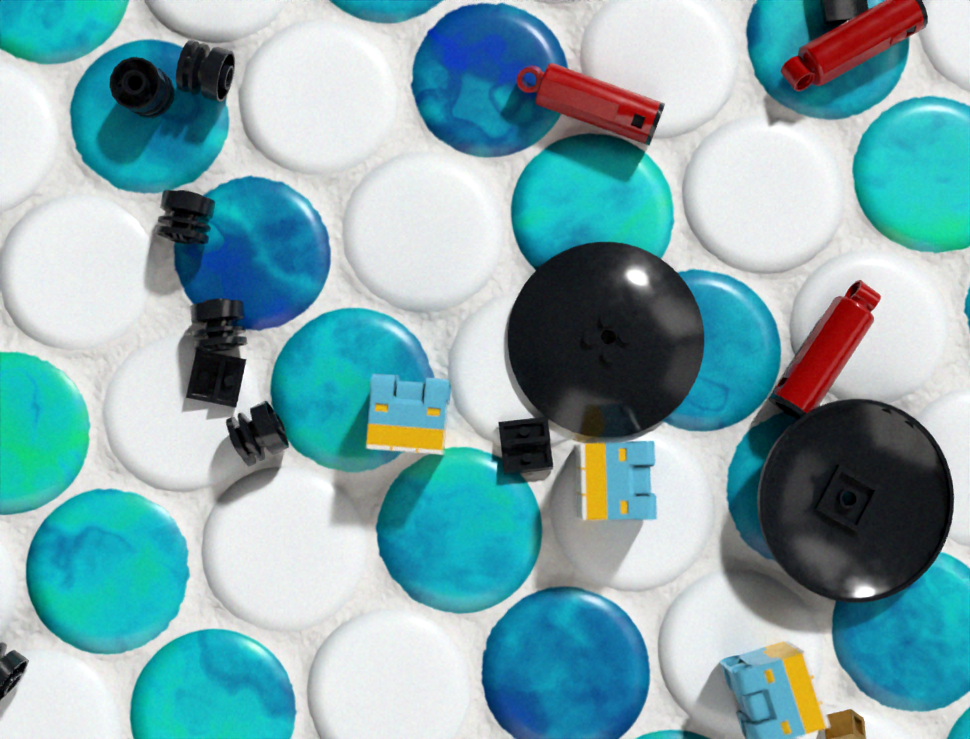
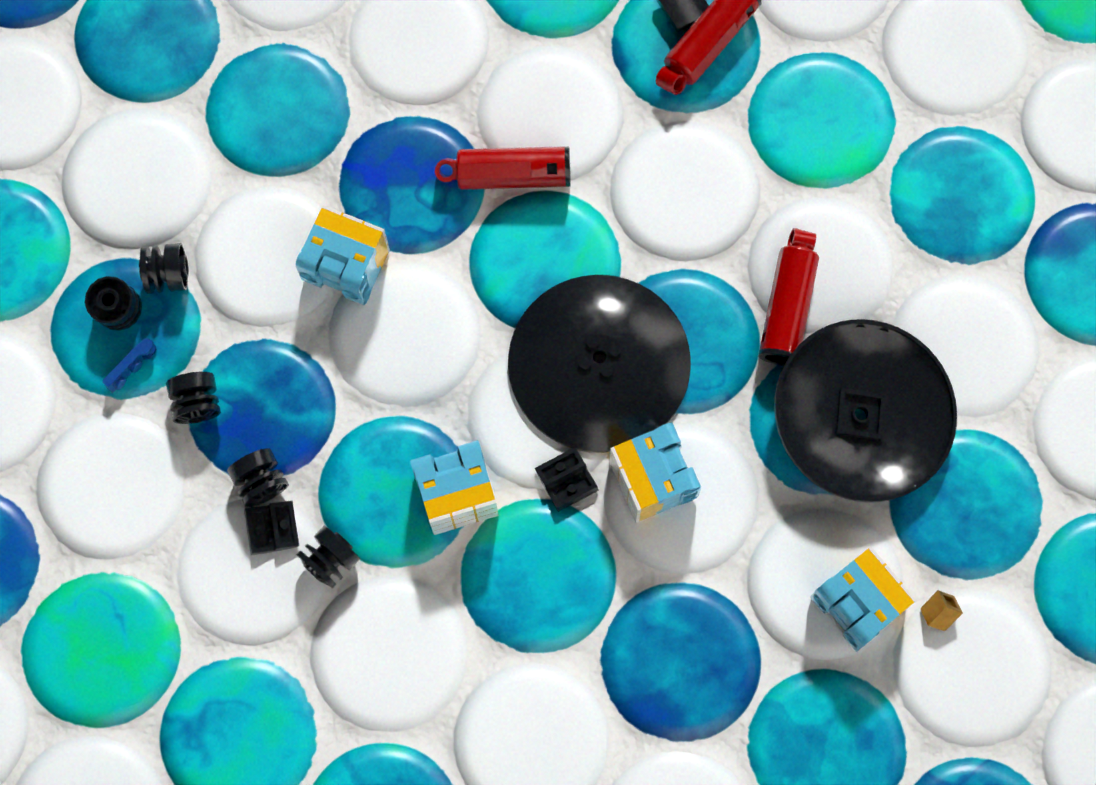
camera: 20 degrees left, 10 degrees down
none -> blue hinge [102,338,157,393]
none -> medium azure piece [295,205,390,305]

